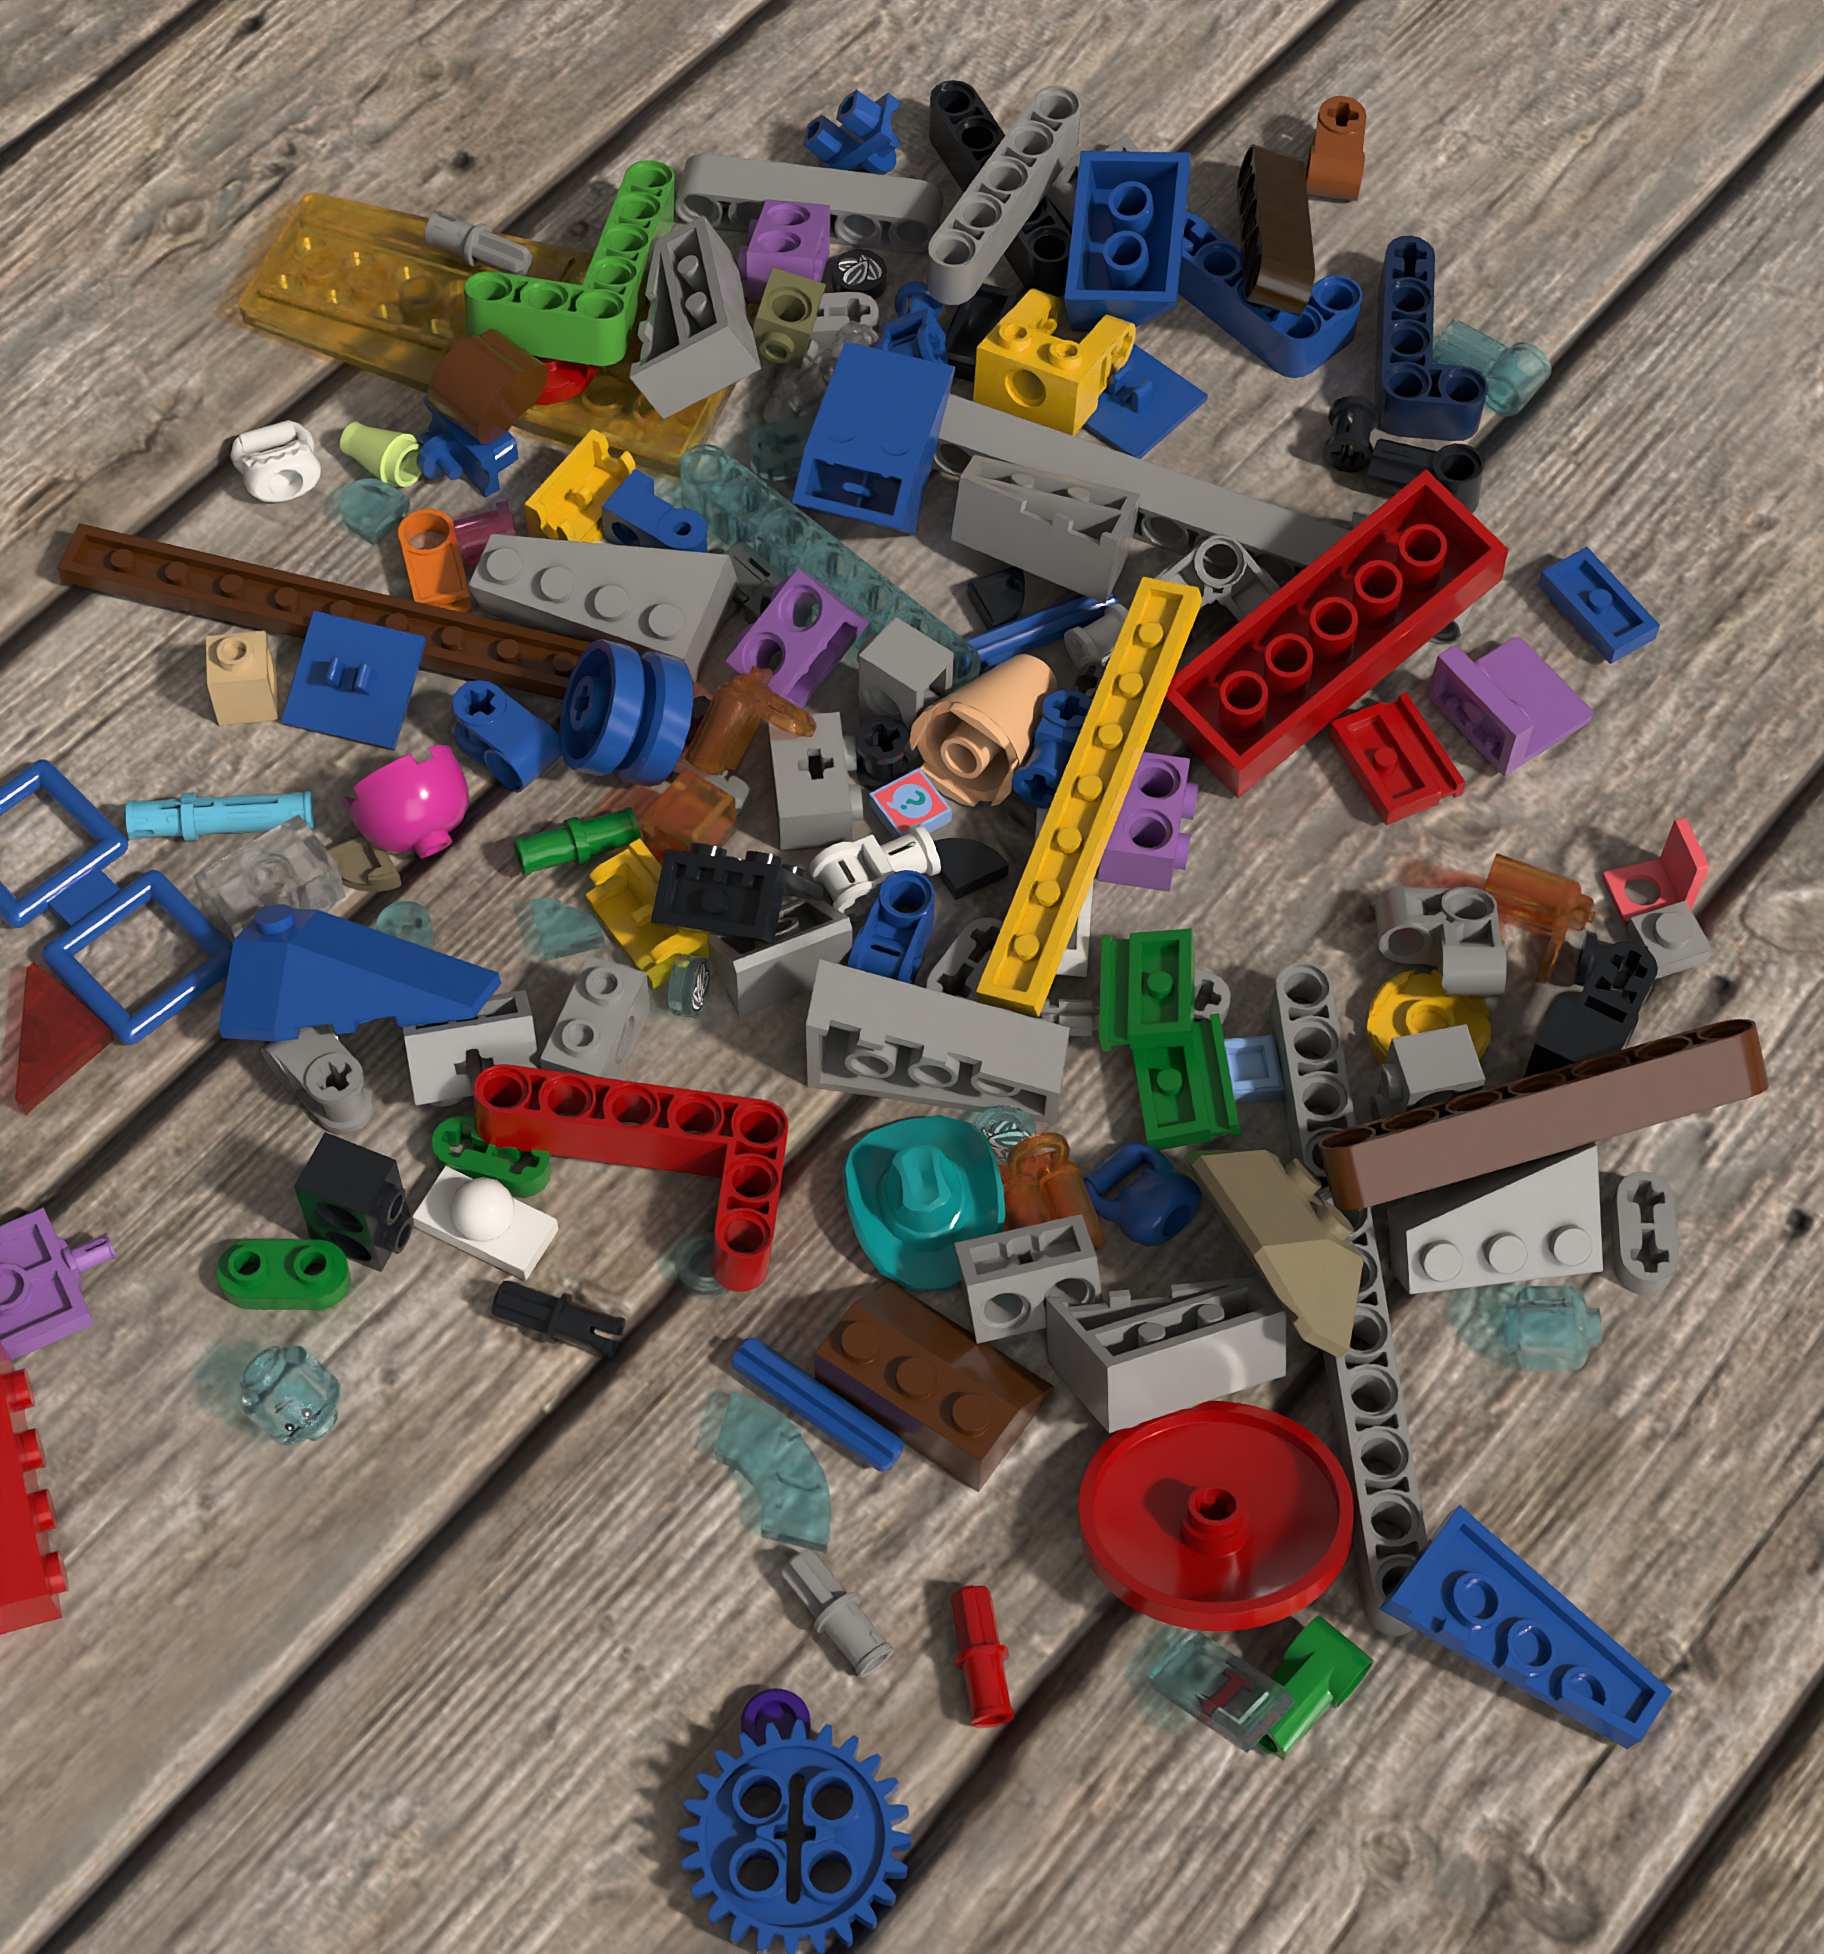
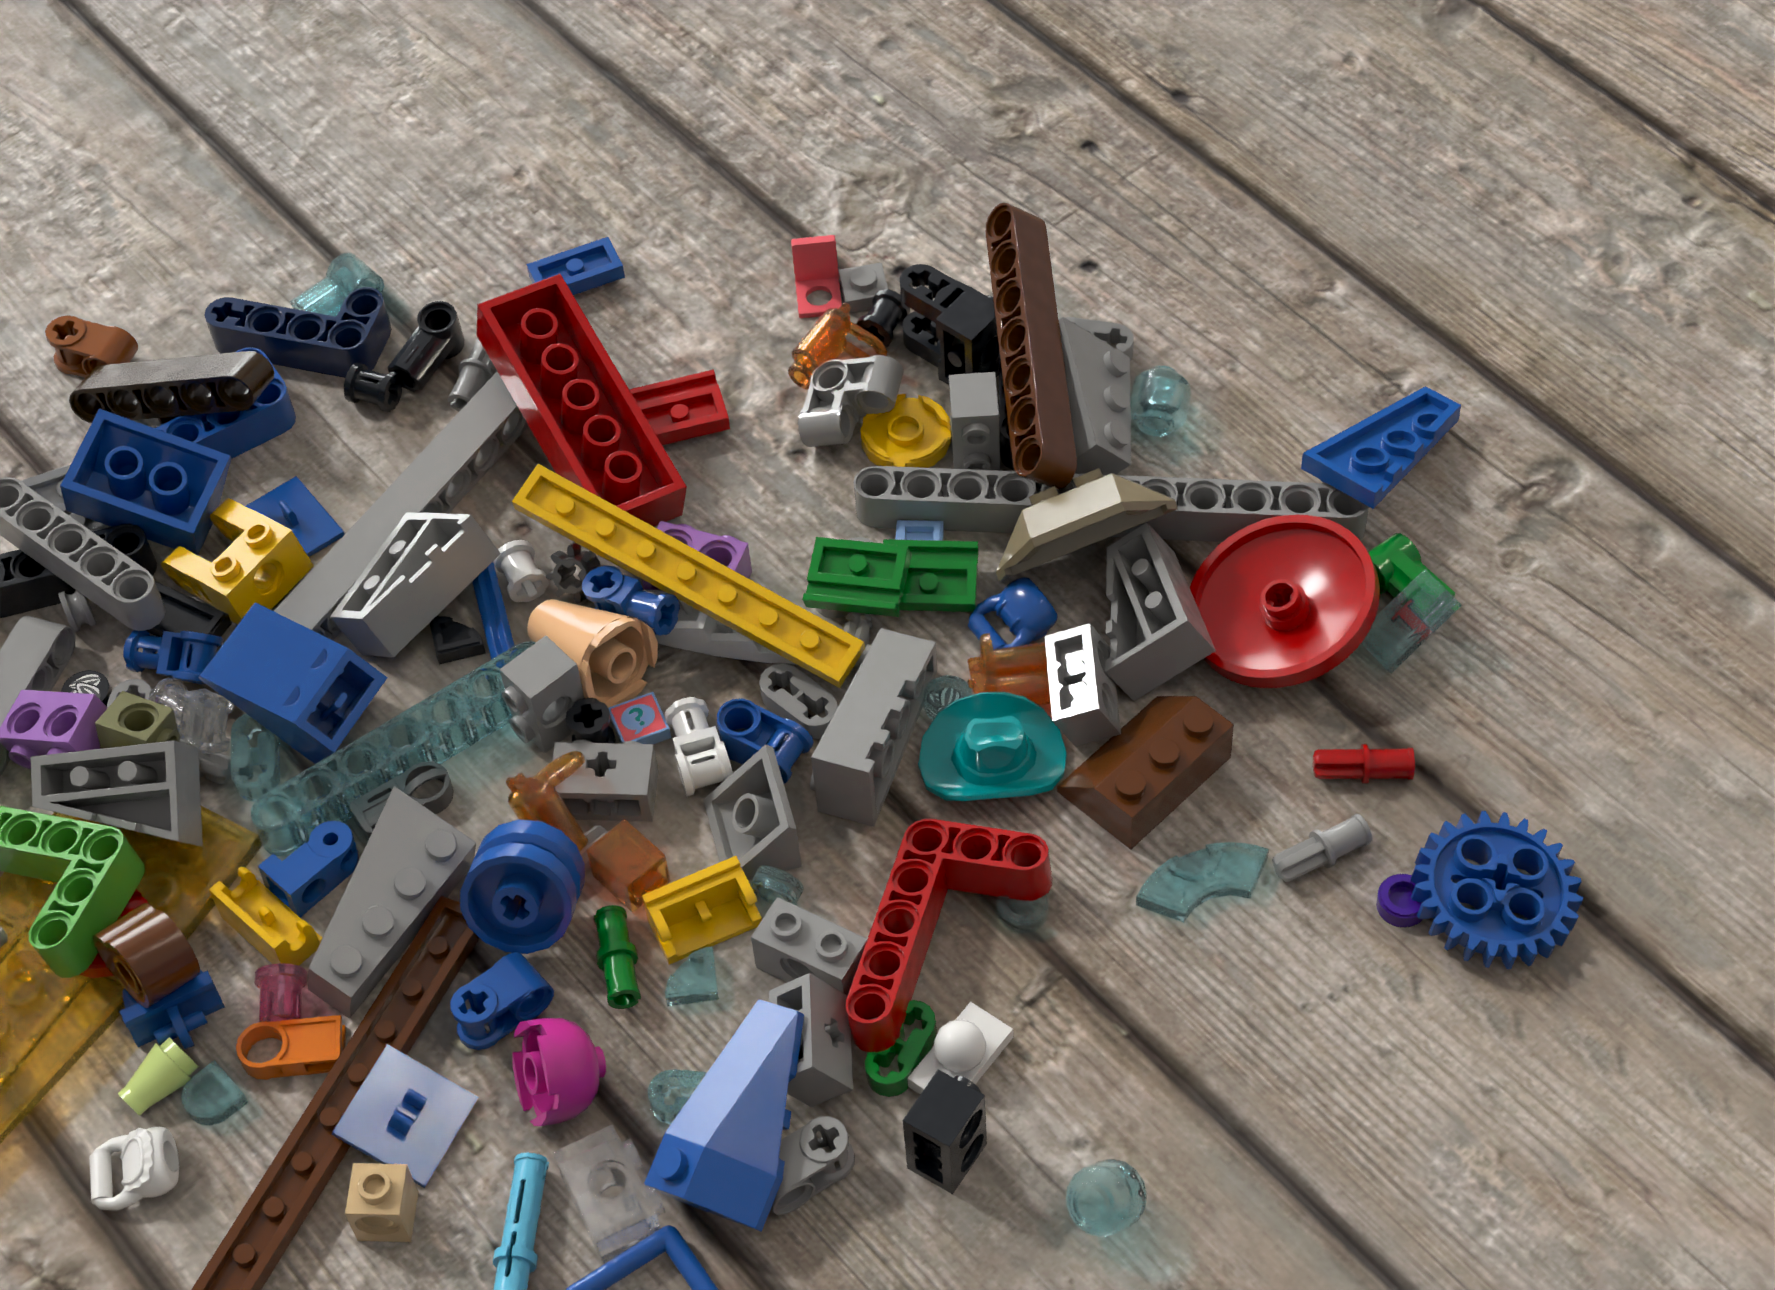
camera: 75 degrees left, 5 degrees down
green plate [216,1239,351,1310] -> none
dark tan tile [319,835,402,892] -> none
black axle [492,1280,626,1359] -> none
black bracket [651,843,824,944] -> none
medium lavender brick [725,568,870,715] -> none
blue axle [731,1337,904,1472] -> none
black tile [933,838,1009,900] -> none
light grey piece [1152,534,1280,626] -> none
medium lavender bracket [1427,637,1593,776] -> none

